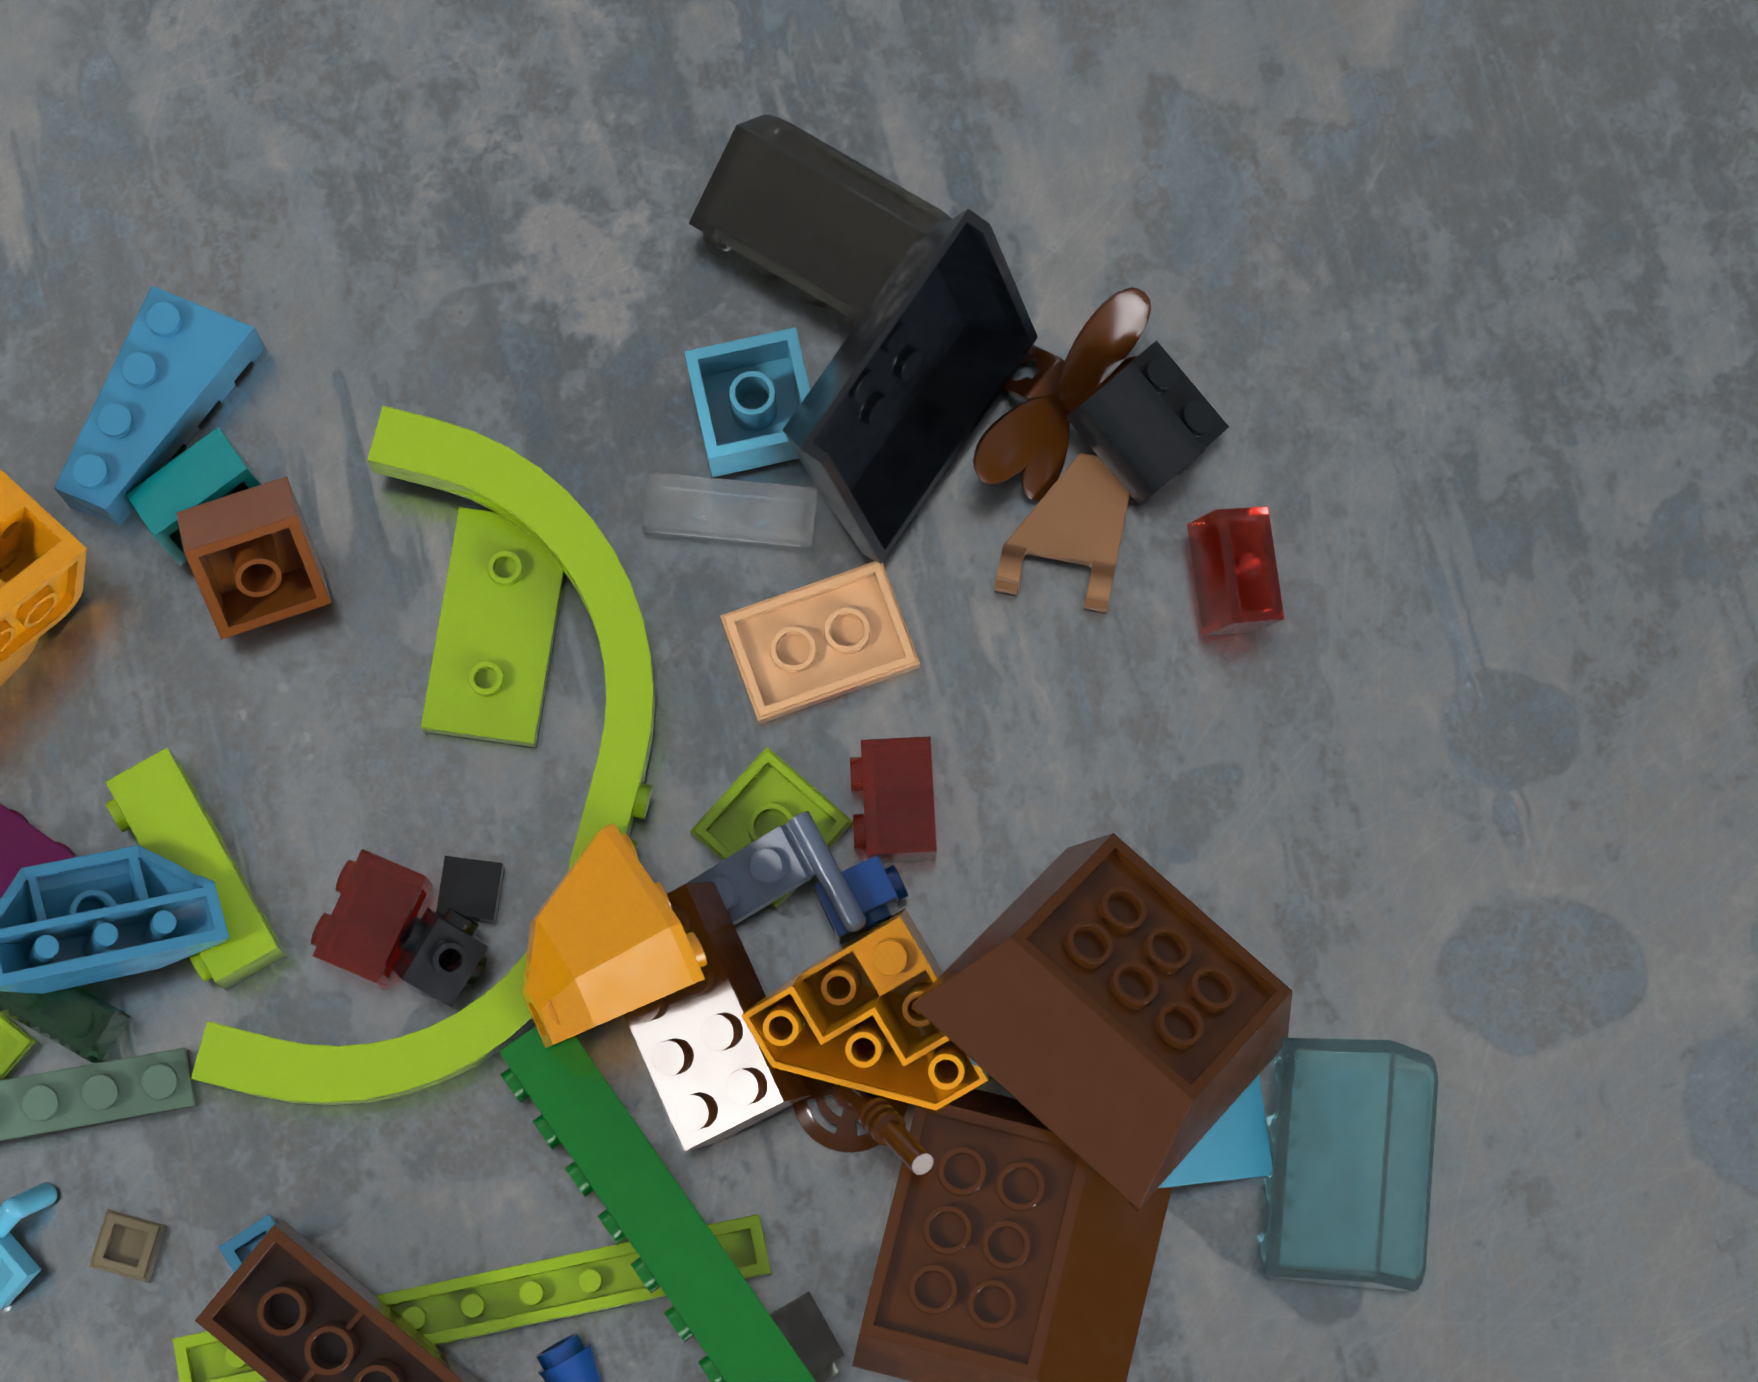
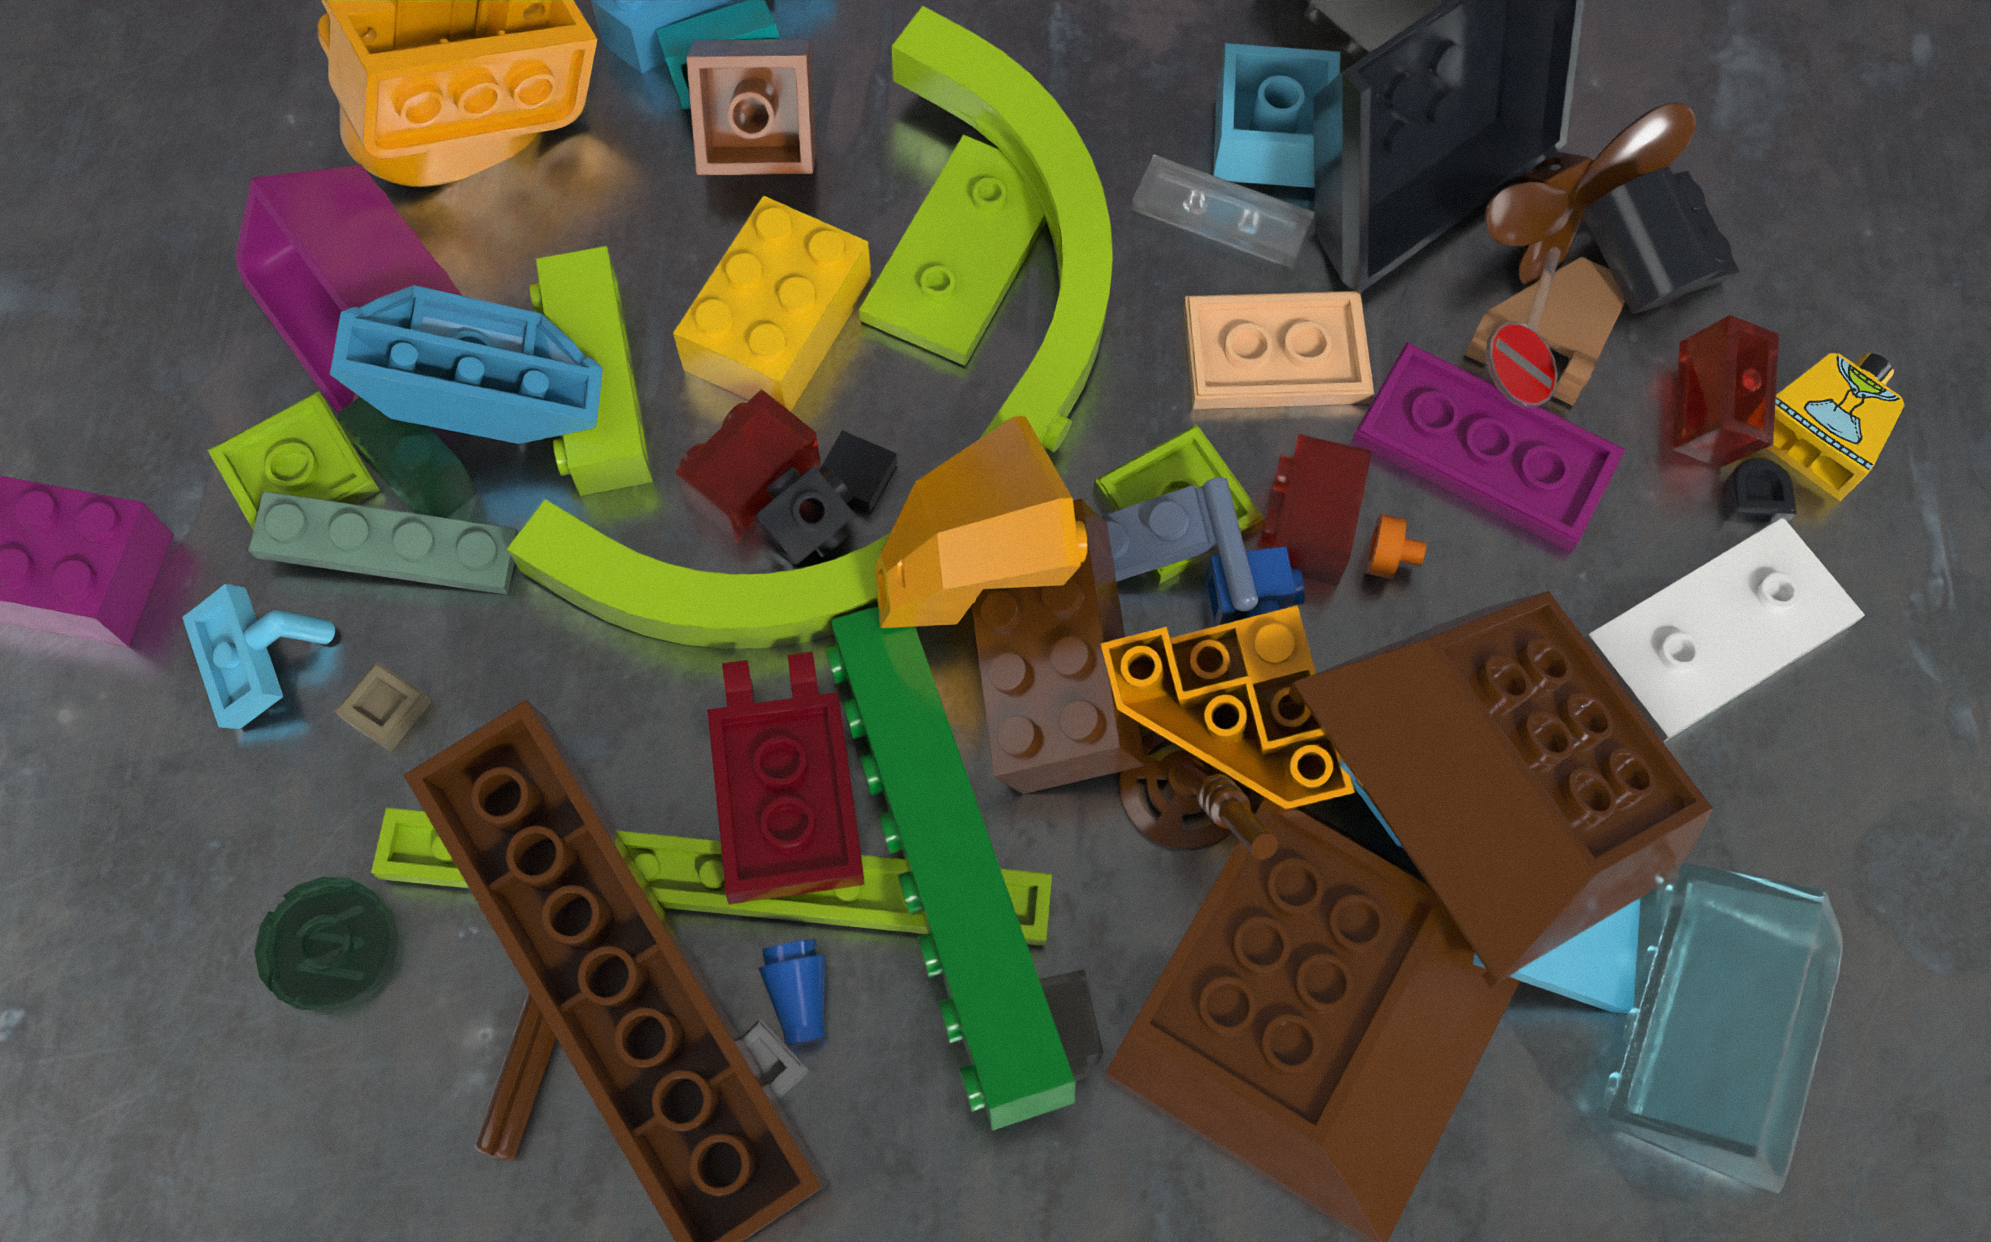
camera: 15 degrees right, 10 degrees down
none -> yellow brick [673,196,872,418]
none -> dark red tile [707,651,865,904]
none -> magenta tile [1351,342,1626,553]
none -> orange tile [1366,513,1426,580]
none -> piece [1485,247,1561,408]
none -> white plate [1585,517,1865,743]
none -> black tile [1724,458,1797,523]
none -> yellow torso [1744,353,1905,501]

